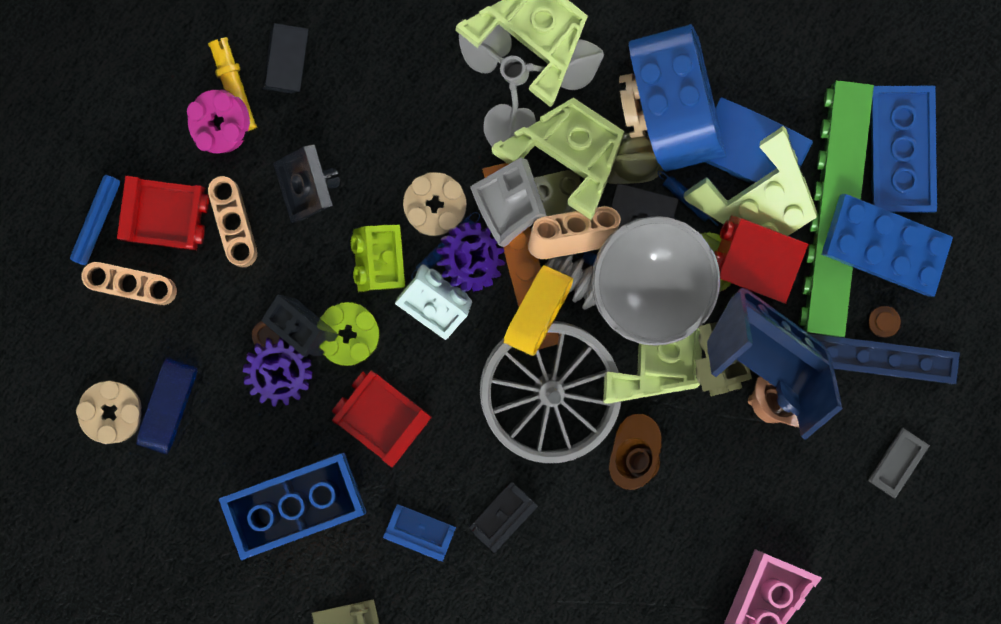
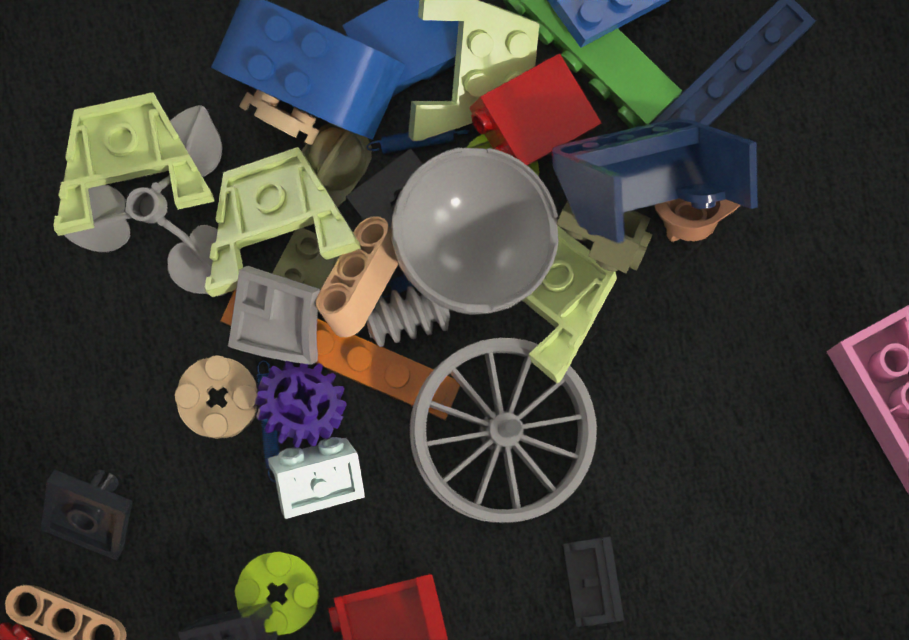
camera: 50 degrees left, 5 degrees down
lime bracket [351,225,405,292] -> none
yellow beam [503,265,574,356] -> none
reddish brown piece [609,414,662,490] -> none
dark grey tile [867,428,930,498] -> none
reddish brown plate [868,306,901,338] -> none

